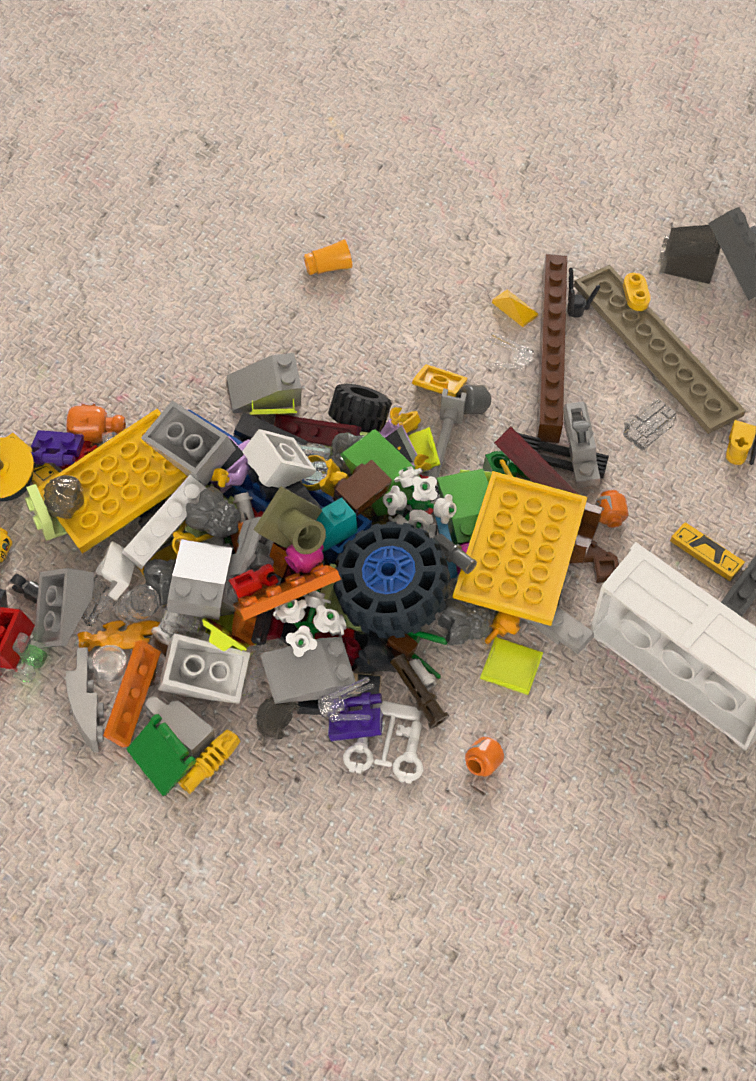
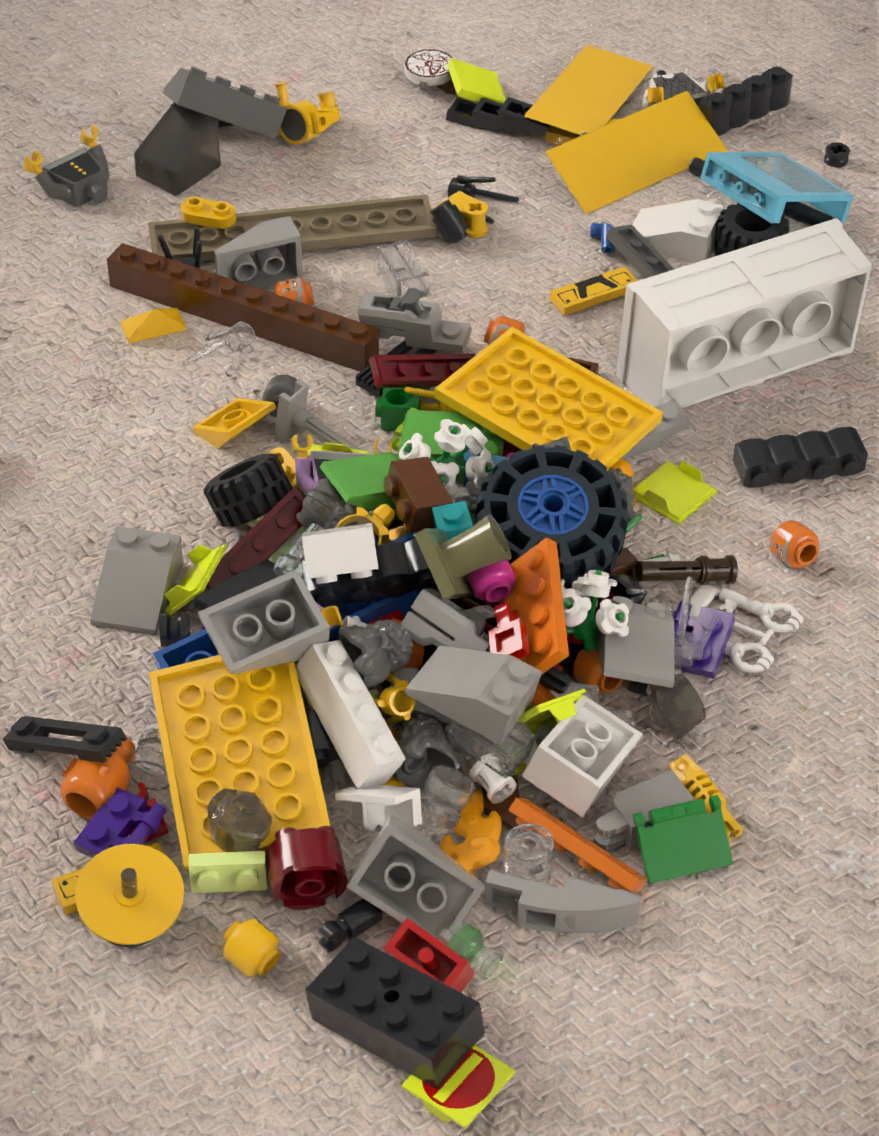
camera: 65 degrees left, 10 degrees down
none -> black container [3,716,127,763]
none -> torso [23,125,110,207]
none -> black wheel [160,613,190,647]
none -> light grey slope [214,216,303,291]
none -> dark red brick [265,826,348,910]
none -> orange head [274,277,315,306]
none -> black brick [430,199,470,244]
none -> black brick [733,427,868,488]

